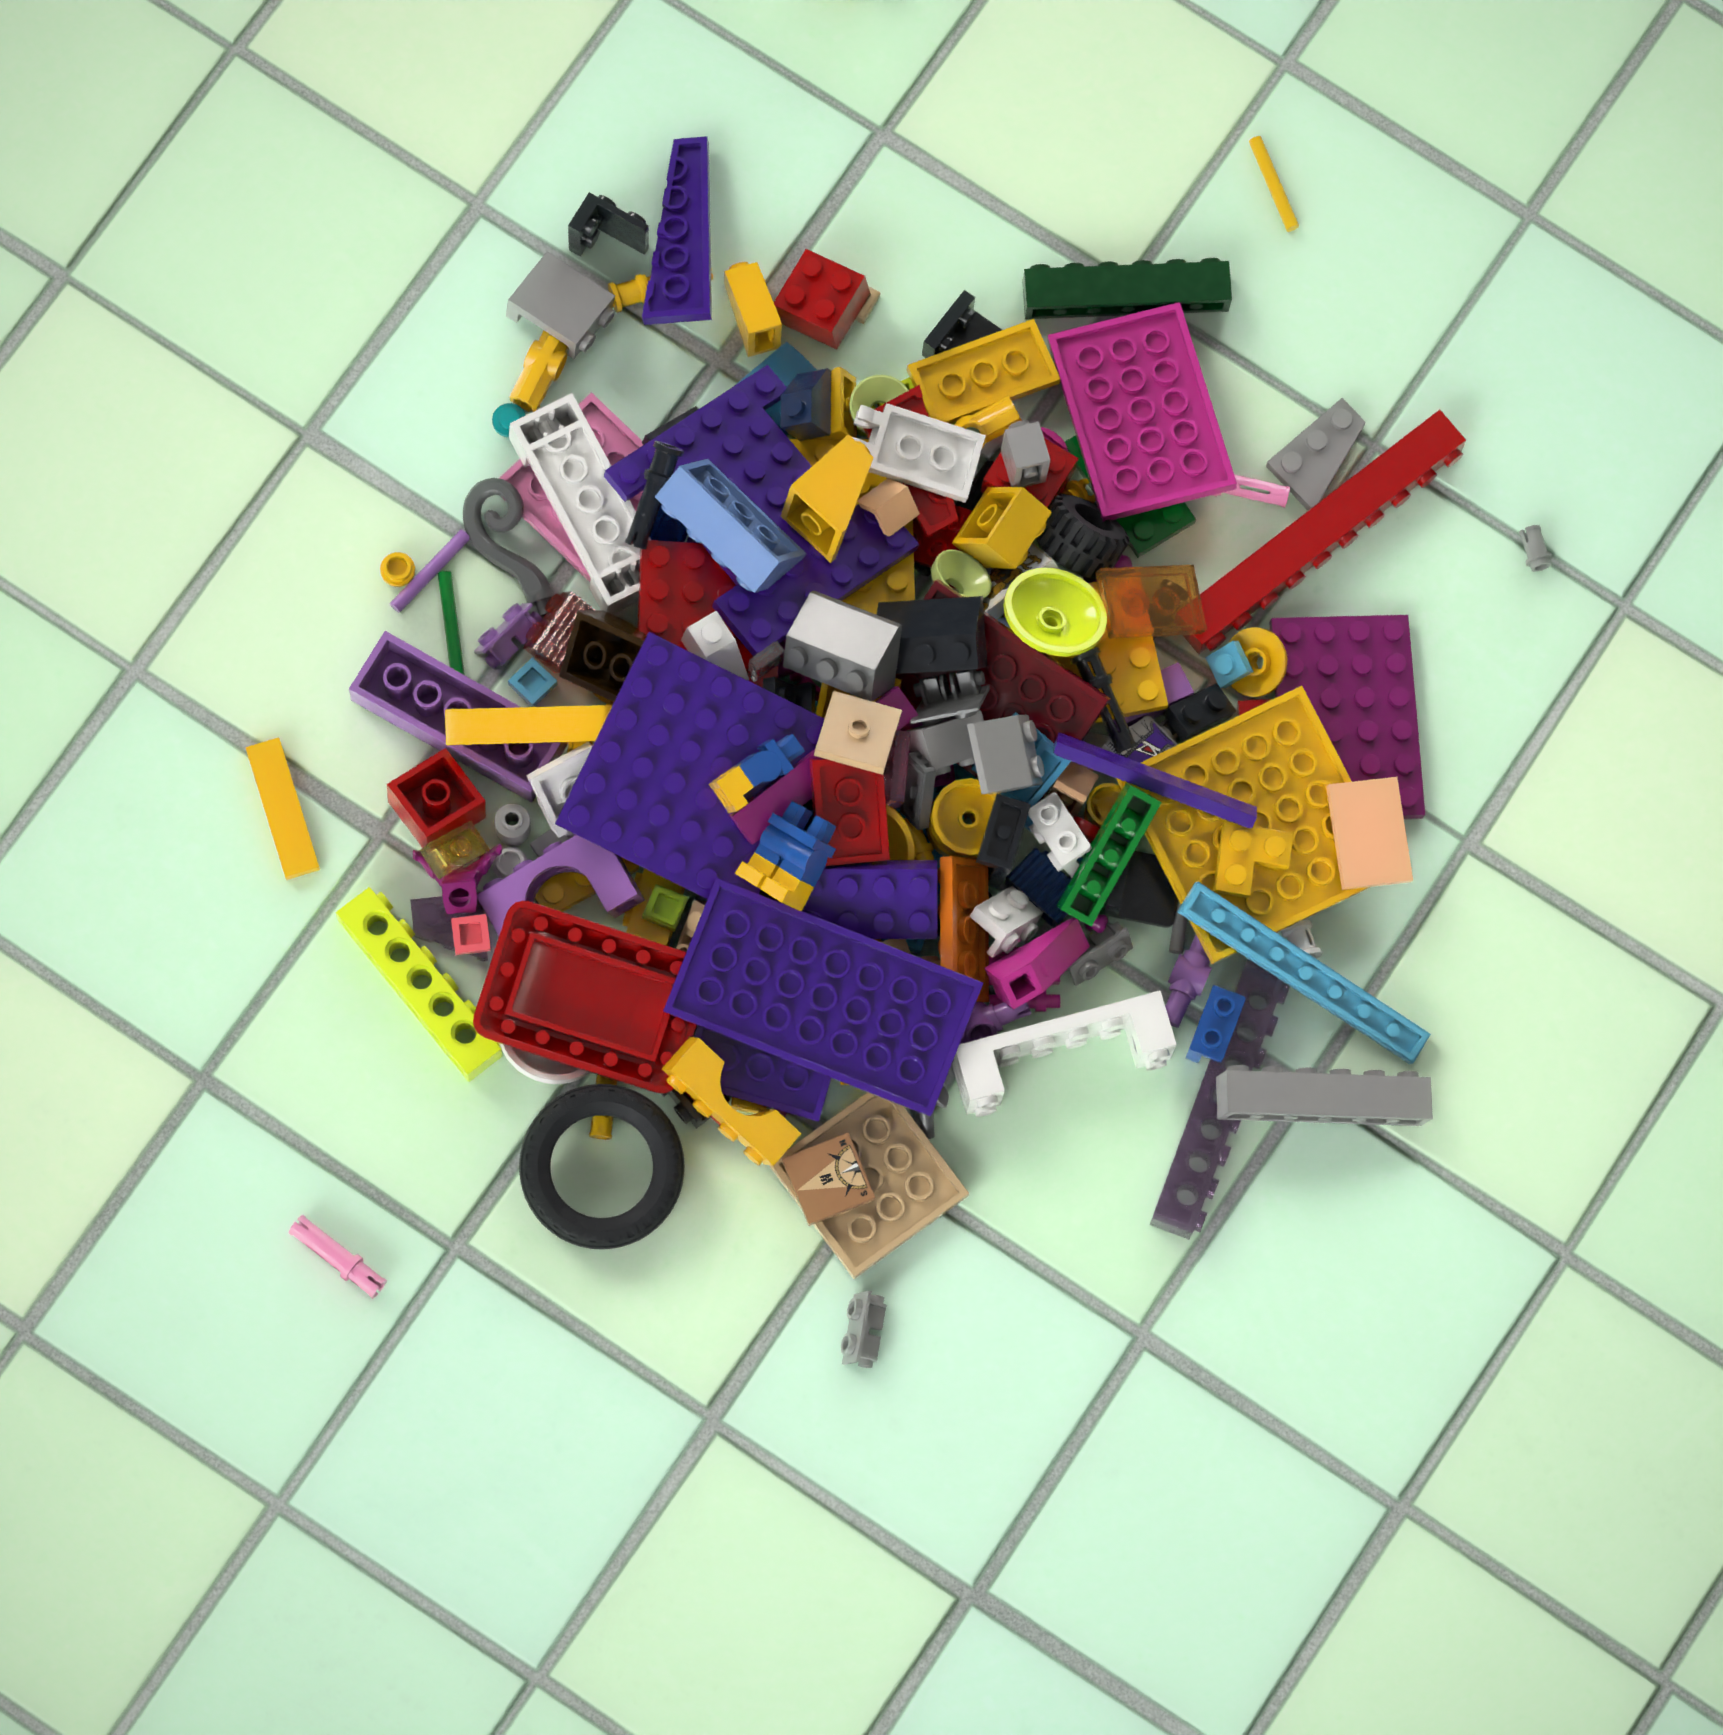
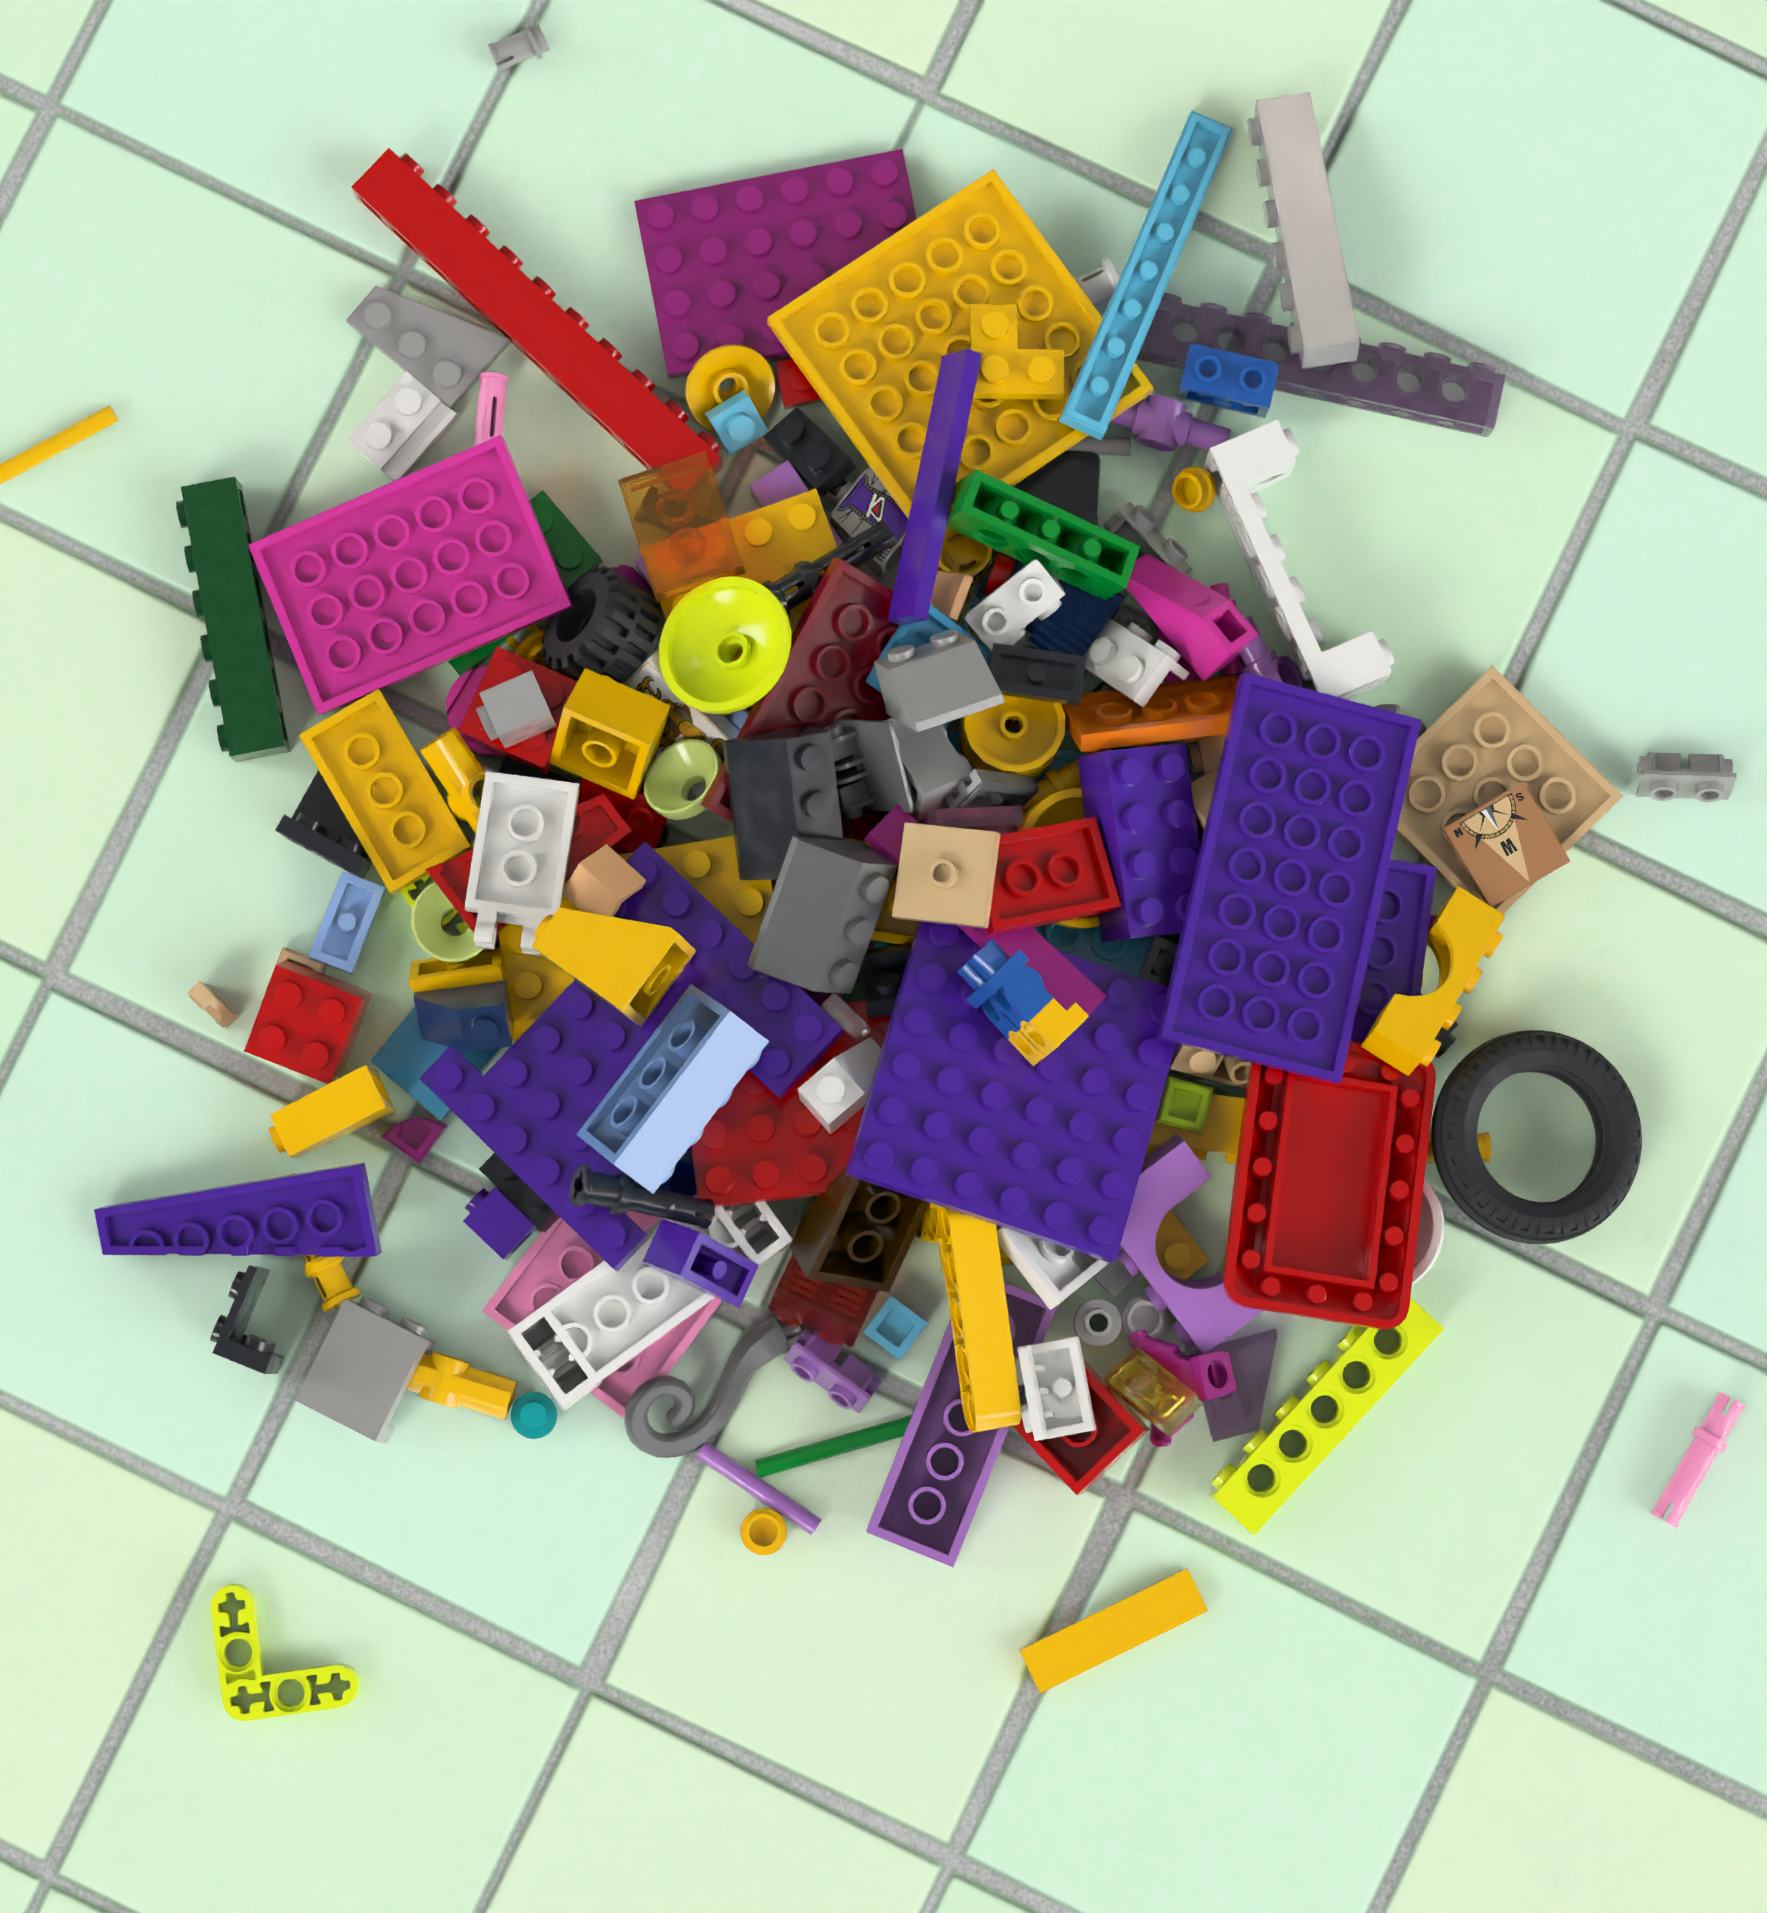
camera: 90 degrees left, 10 degrees up
coral tile [451,914,491,955] -> none
blue hips [735,801,837,911] -> none
light nougat tile [1326,777,1413,890] -> none
none -> tan tile [188,981,238,1028]
none -> neon yellow beam [211,1584,360,1721]
none -> light blue plate [308,871,386,975]
none -> white plate [346,371,458,481]
none -> magenta tile [382,1118,448,1164]
none -> dark purple brick [463,1187,538,1260]
none -> dark purple slope [642,1219,759,1308]
none -> white bracket [1014,1337,1096,1441]
none -> yellow plate [1172,466,1216,513]

